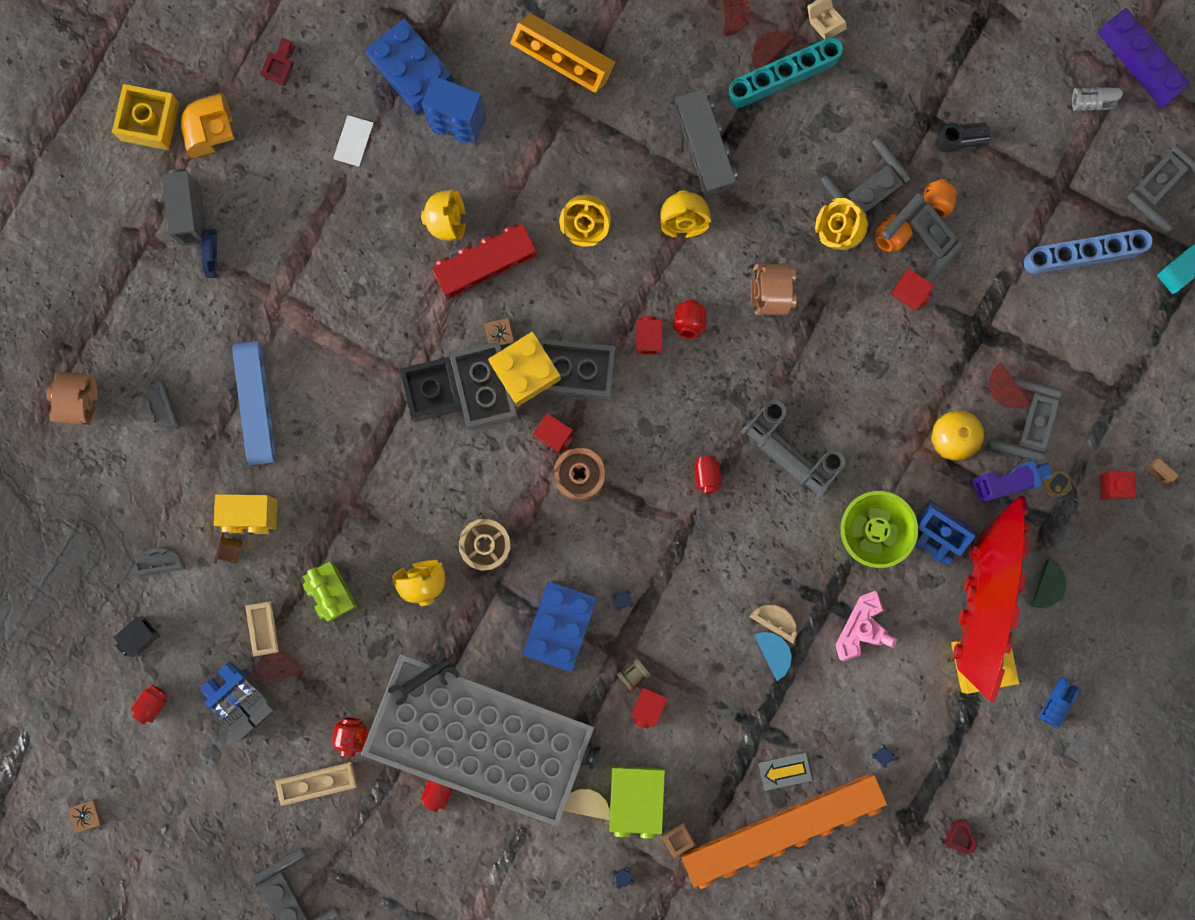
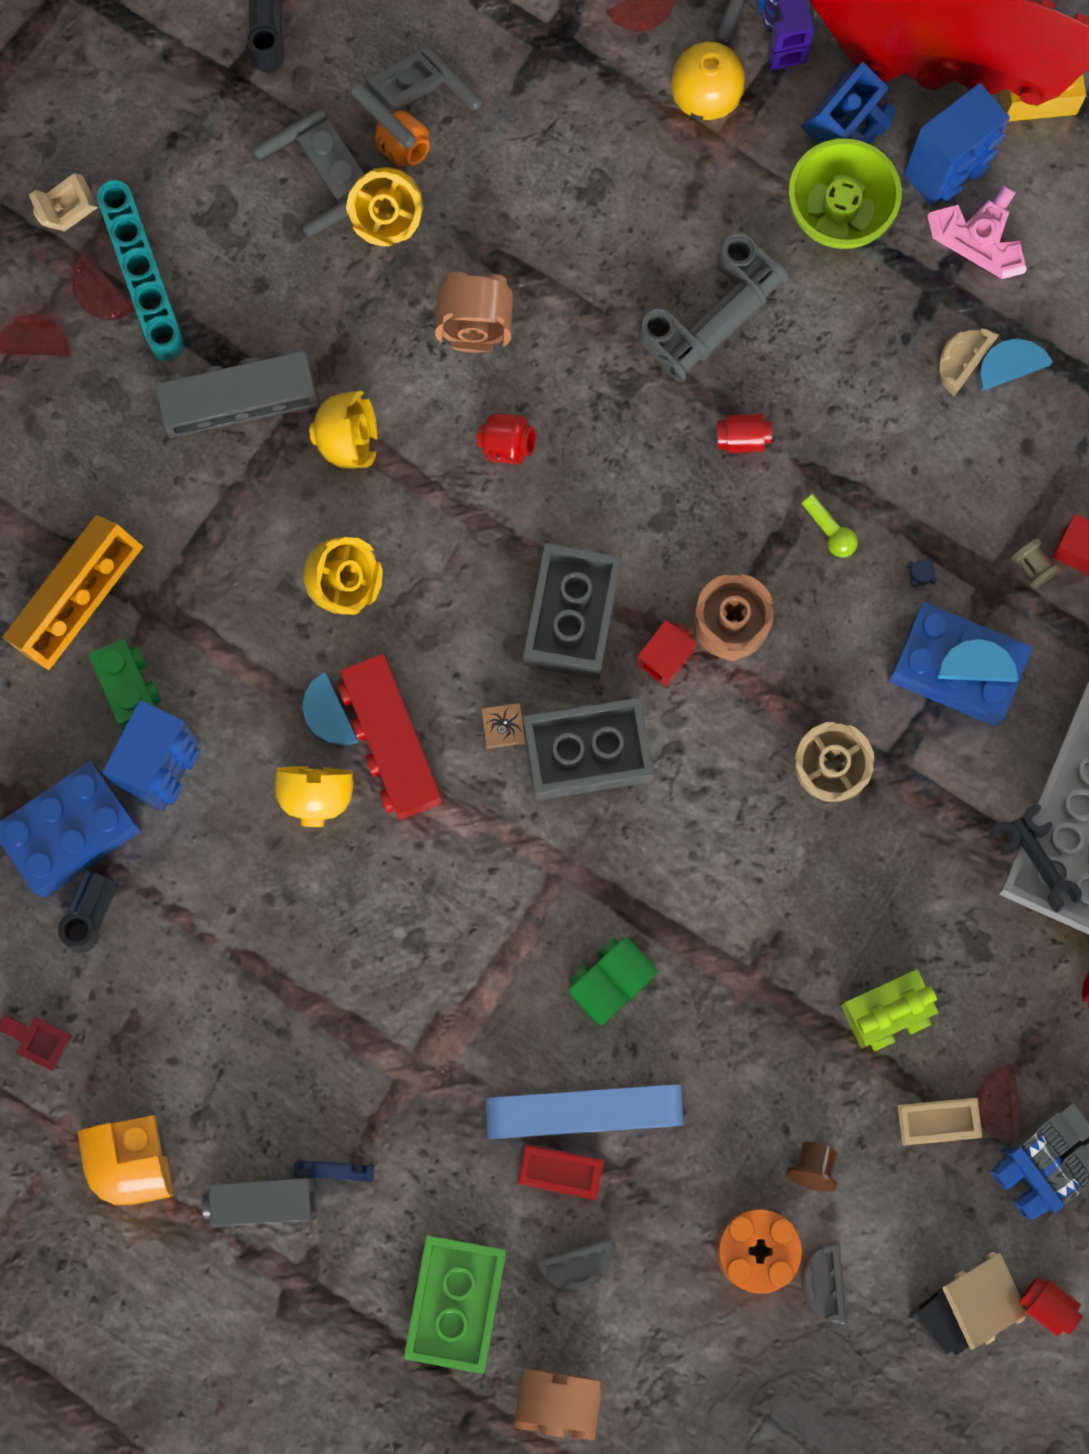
camera: 90 degrees left, 5 degrees down
yellow brick [112,84,180,150] -> none
yellow brick [214,494,278,534] -> none
white sticker [333,115,373,167] -> none
yellow cylinder [392,560,446,606] -> none
black brick [399,357,463,422] -> none
yellow brick [488,332,561,407] -> none
red brick [636,316,662,355] -> none
red brick [890,268,934,310] -> none
orange head [923,179,957,218] -> none
none -> black piece [58,871,119,953]
none -> green brick [88,638,162,730]
none -> dark azure tile [302,672,359,746]
none -> bright green plate [404,1235,507,1374]
none -> red tile [517,1144,604,1200]
none -> green brick [567,936,659,1028]
none -> orange brick [716,1209,802,1294]
none -> lime bar [801,493,858,558]
none -> blue brick [904,83,1010,208]
none -> dark azure tile [937,639,1018,682]
none -> tan piece [942,1252,1027,1350]

